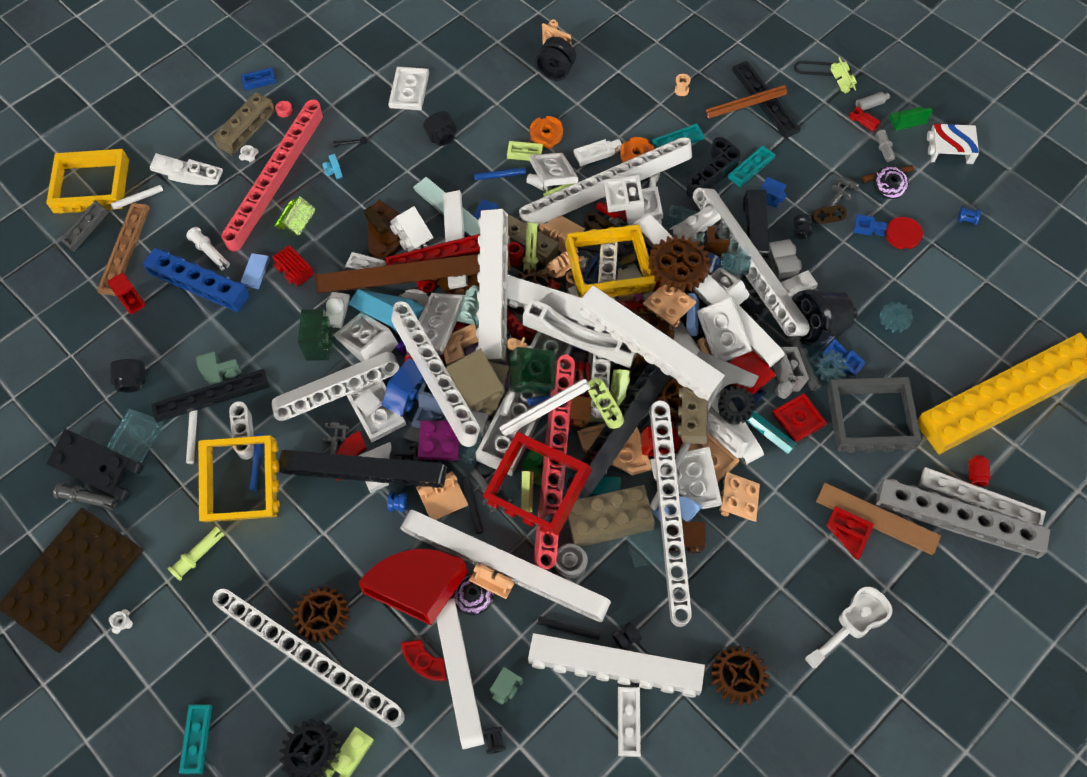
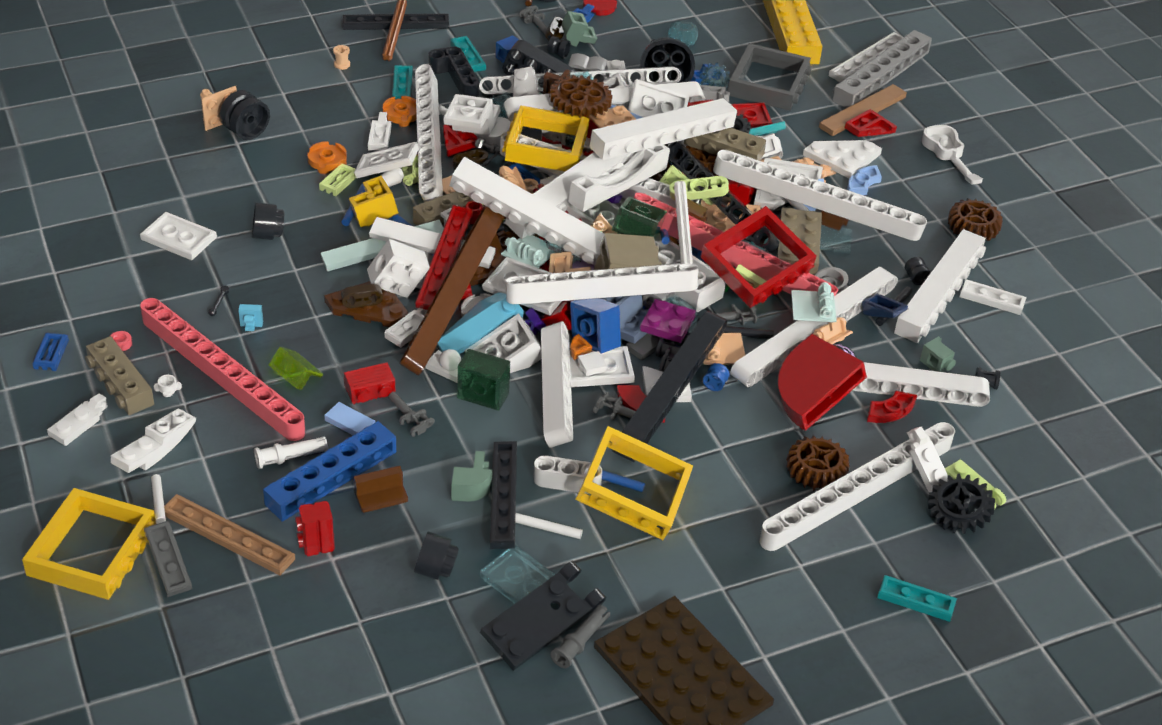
camera: 75 degrees left, 20 degrees down
white plate [109,609,133,634] -> none
yellowish green pin [167,526,225,581] -> none
red brick [968,455,991,487] -> none
none -> white hinge [47,394,108,446]
none -> yellow brick [349,176,398,227]
none -> reddish brown panel [354,466,408,513]
none -> dark grey piece [388,392,435,437]
none -> sand green brick [562,11,598,47]
none -> orange tile [570,334,592,360]
none -> light aqua hinge [791,282,837,322]
none -> white plate [803,140,882,178]
none -> light blue tile [847,165,882,195]
none -> dark blue slope [862,293,908,318]
none -> white hinge [907,426,948,492]

